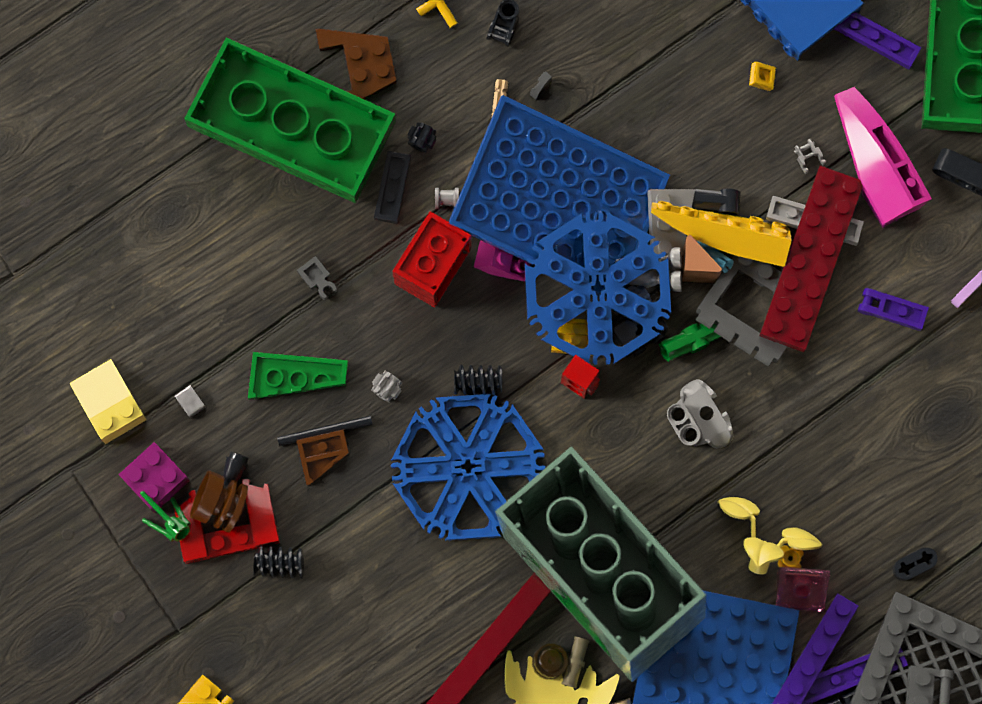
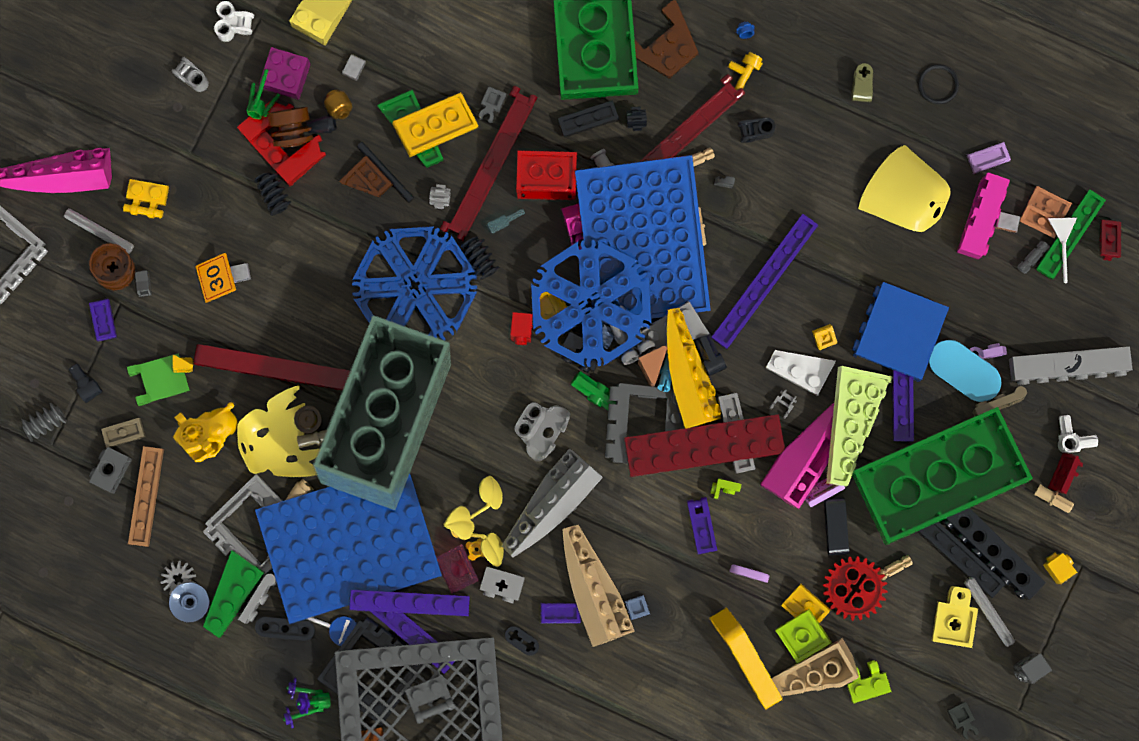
camera: 60 degrees right, 5 degrees up
none -> light grey piece [171,56,209,92]
none -> light orange piece [196,253,236,303]
none -> white piece [214,1,254,42]
none -> flat silver piece [230,263,251,283]
none -> pearl gold head [324,90,352,119]
none -> yellow tile [392,92,478,157]
none -> dark red piece [440,86,538,241]
none -> light grey brick [480,567,525,603]
none -> clear light blue axle [487,209,525,234]
none -> light grey wedge [502,449,603,557]
none -> dark purple plate [541,603,581,623]
none -> tan wedge [562,525,635,647]
none -> sand blue tile [625,595,650,620]
none -> dark red piece [639,74,745,162]
none -> lime bracket [710,479,741,499]
none -> dark purple plate [712,214,818,350]
none -> white wing [766,350,836,396]
none -> lavender tile [805,478,845,507]
none -> yellowish green wing [826,366,893,486]

